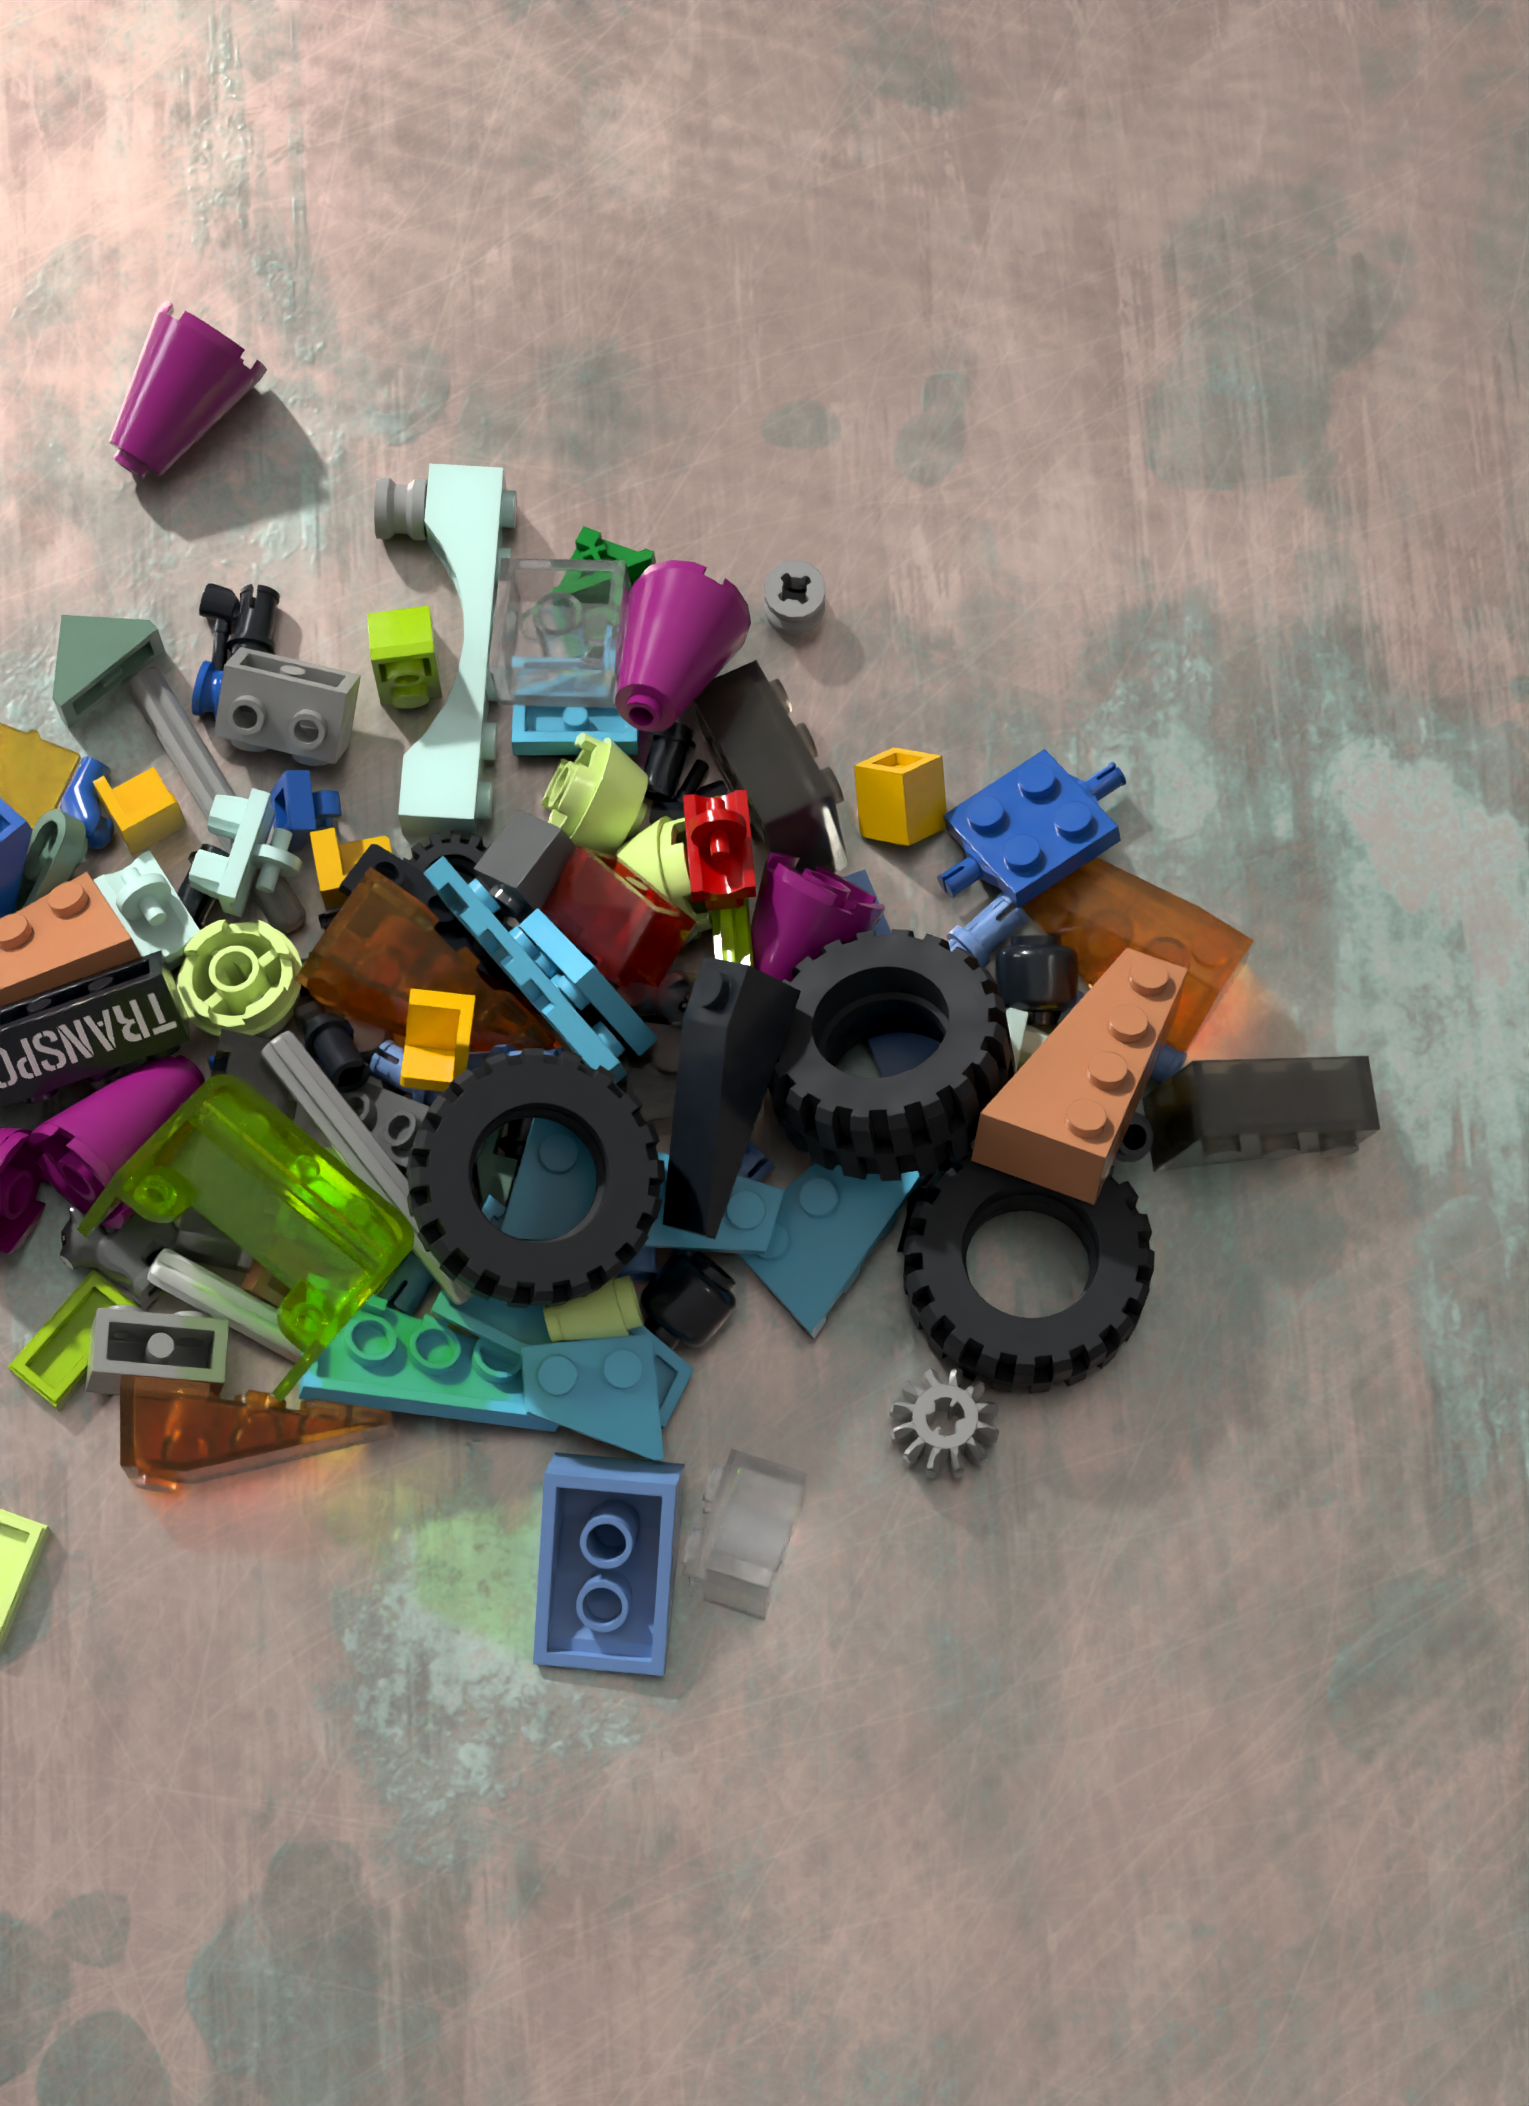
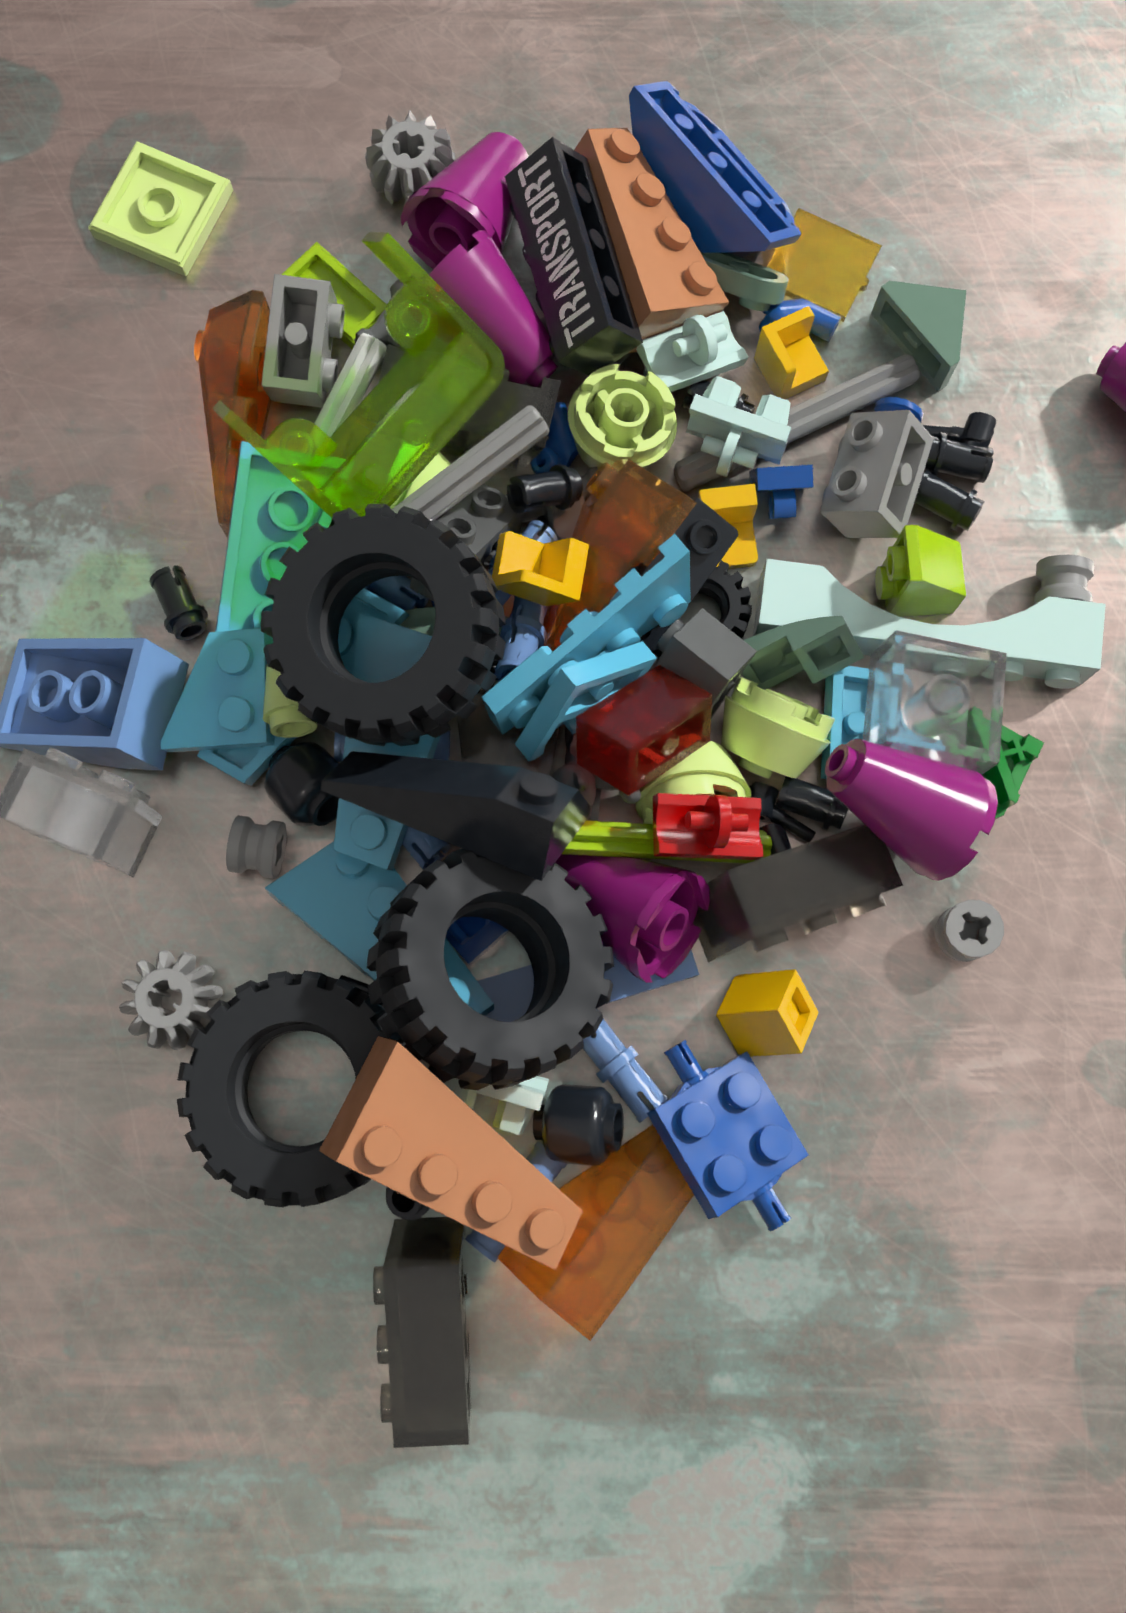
camera: 95 degrees right, 5 degrees up
none -> black pin [149,565,208,640]
none -> light grey wheel [226,815,286,879]
none -> sand green slope [742,616,864,690]
none -> black pin [914,470,985,531]

